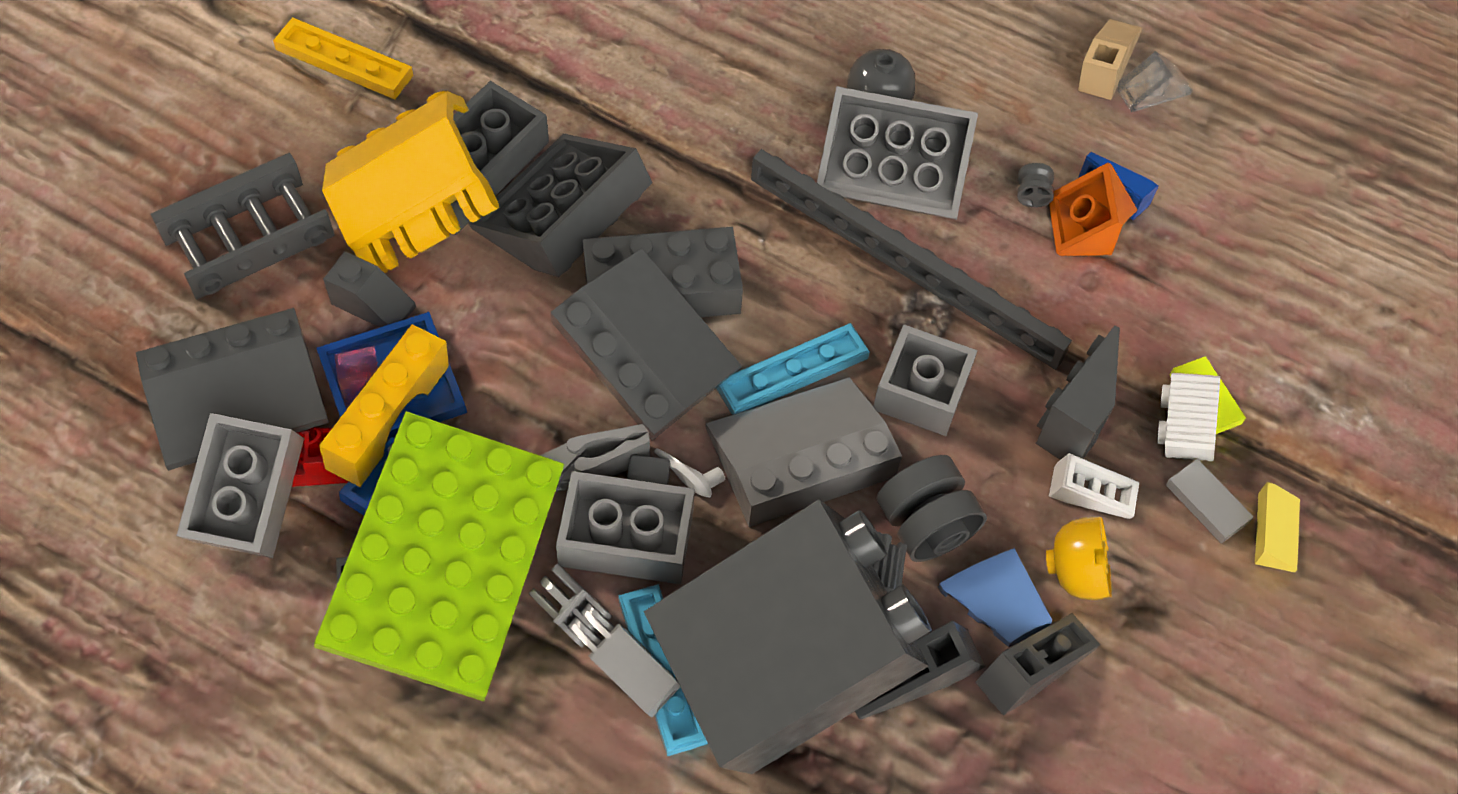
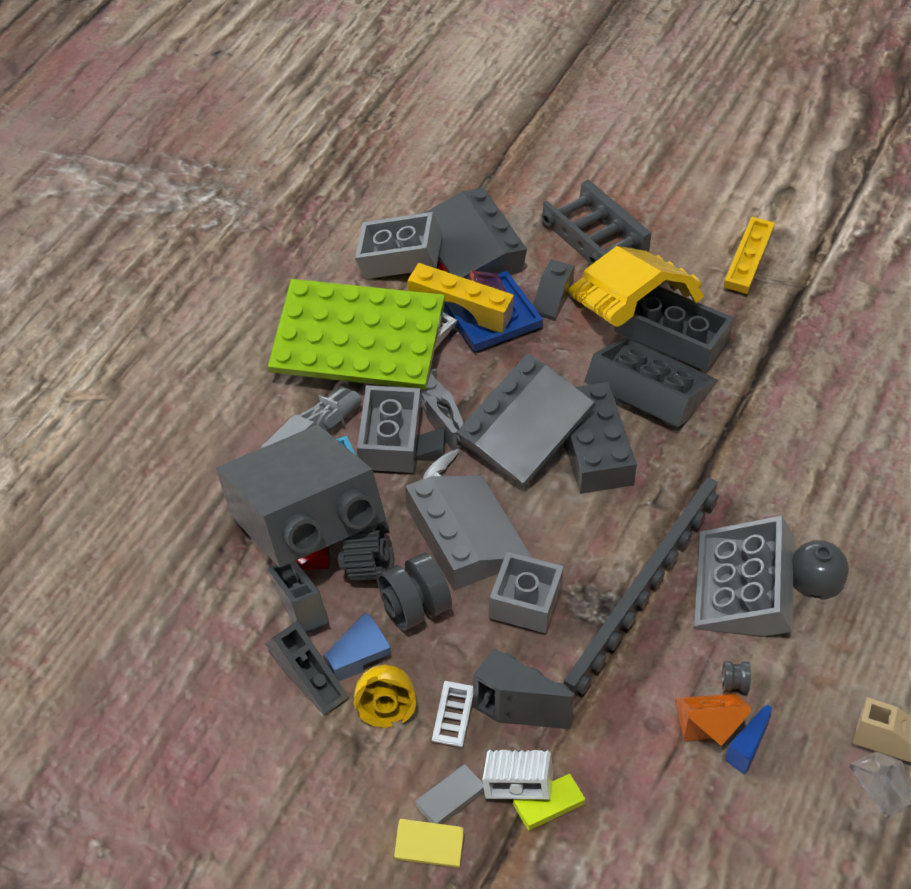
camera: 90 degrees right, 10 degrees down
medium azure tile [716,323,870,415] -> none

